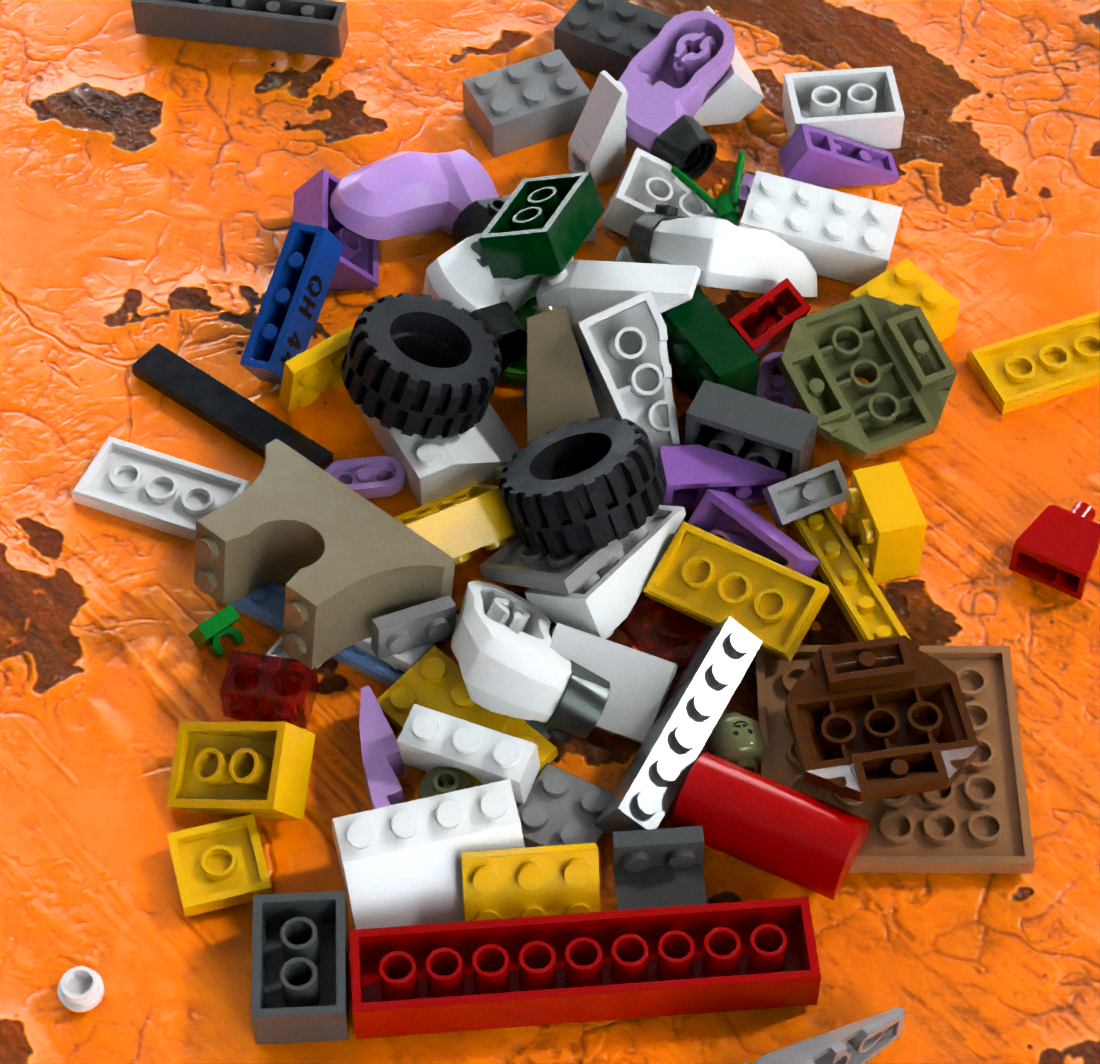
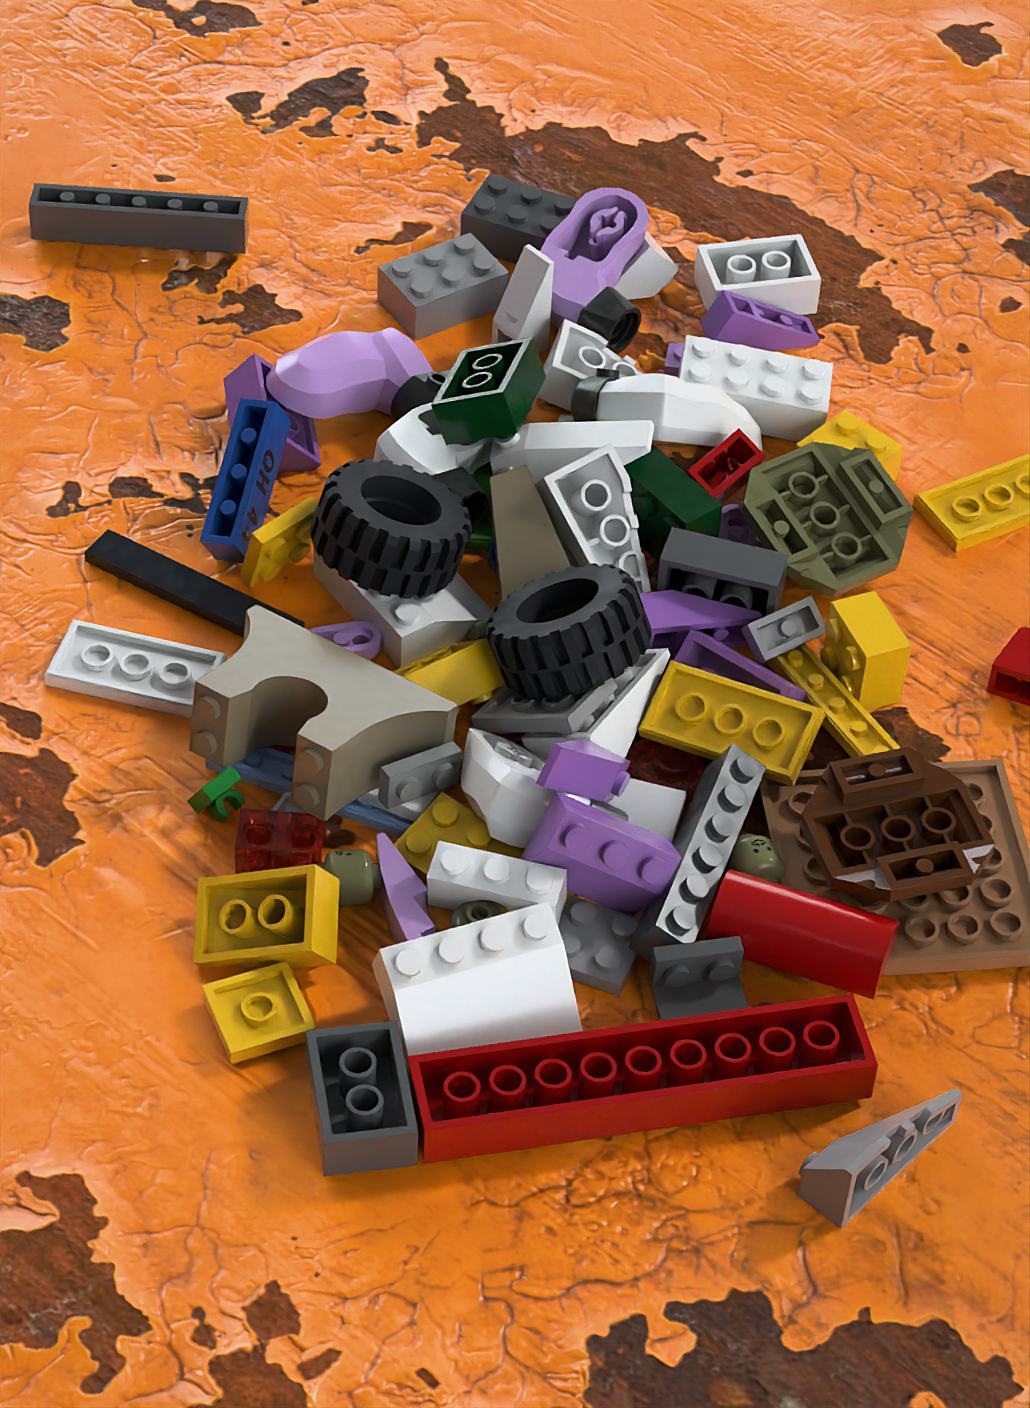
camera: 10 degrees left, 5 degrees down
white plate [57,966,104,1012] -> none
yellow plate [460,843,601,922] -> none
green plant [671,151,746,226] -> none
none -> olive head [318,849,381,907]
none -> medium lavender slope [520,791,682,916]
none -> medium lavender slope [536,739,631,802]

